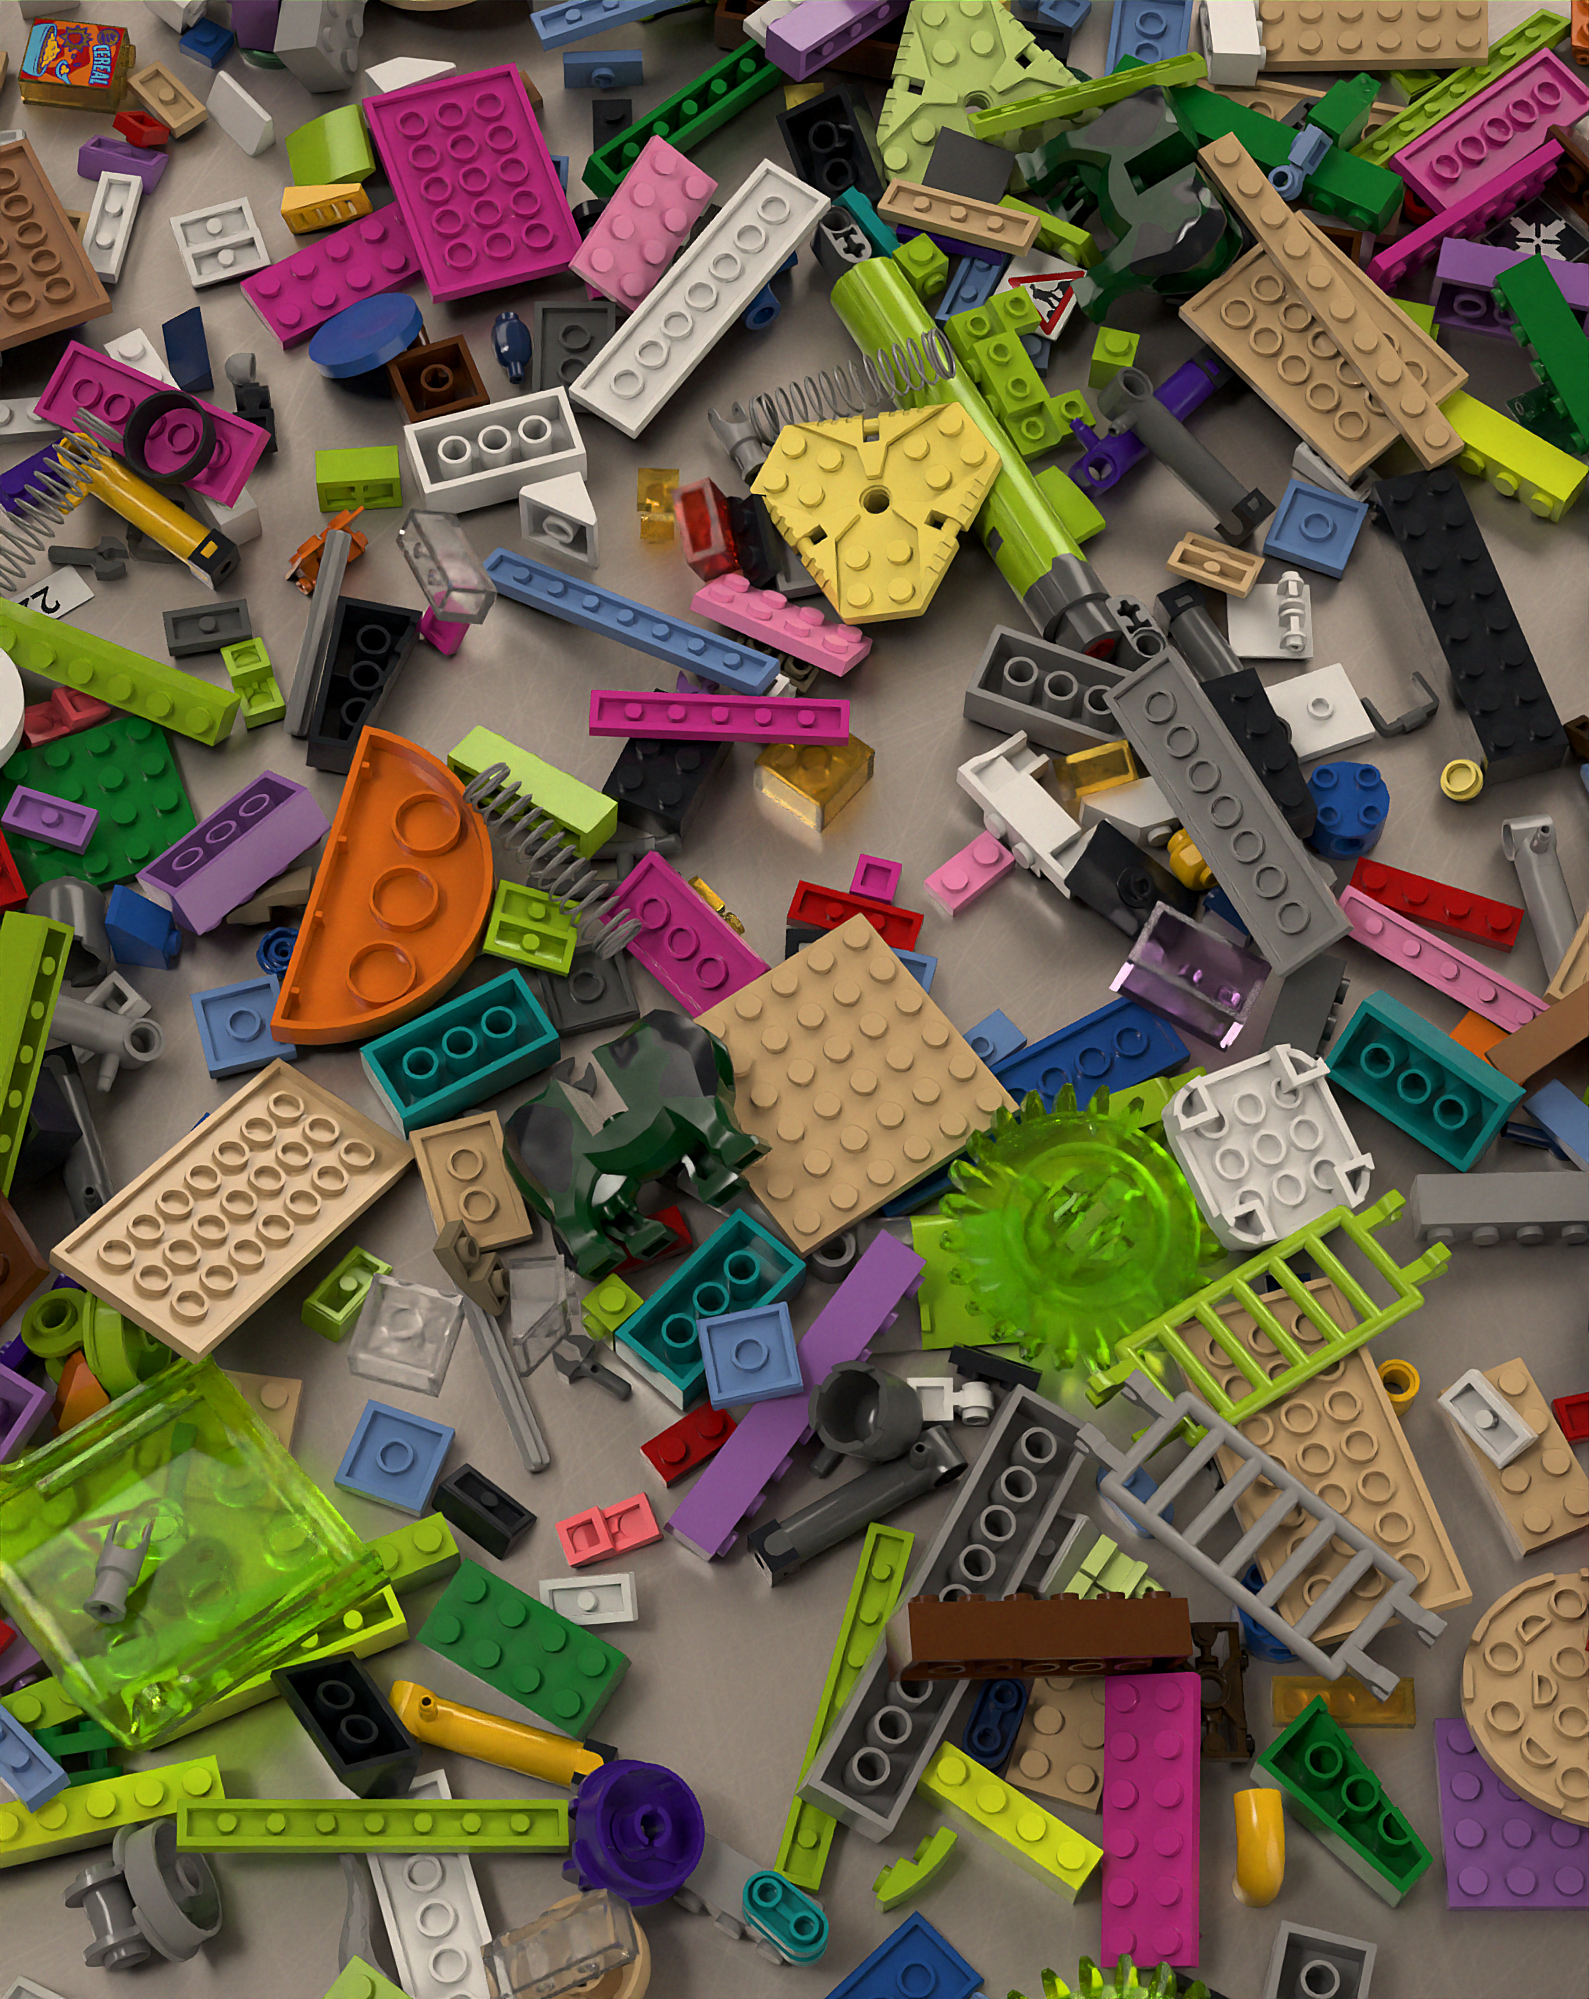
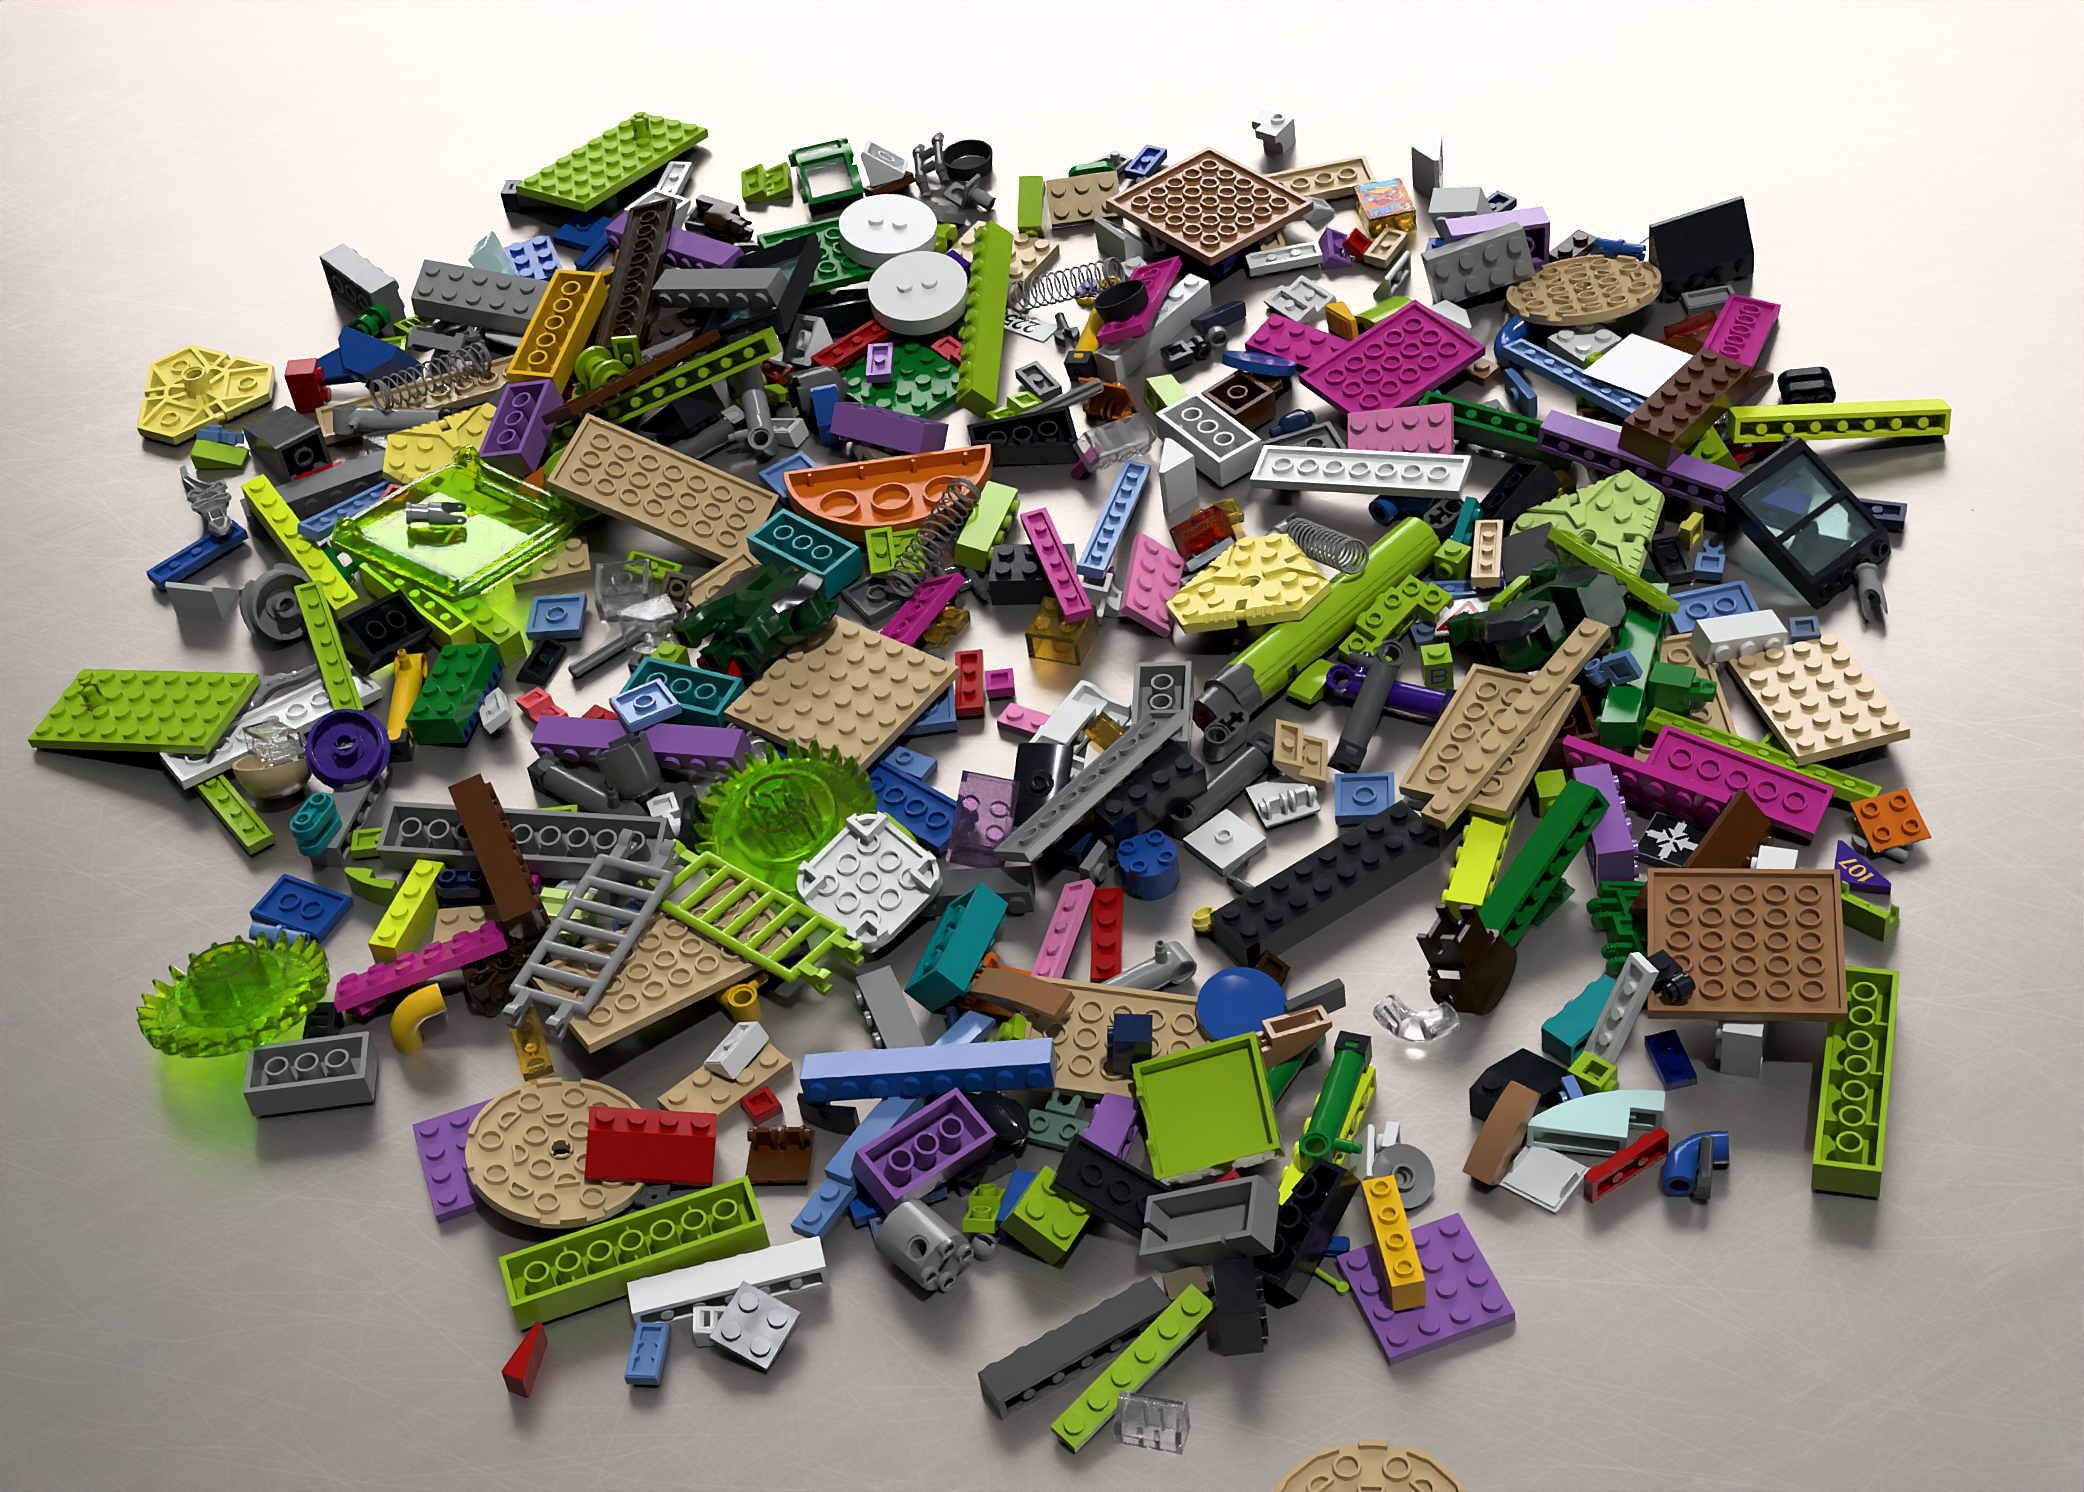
camera: 80 degrees right, 20 degrees down
green wedge [1250,1694,1434,1908] -> none
none -> blue cylinder [1493,315,1532,372]

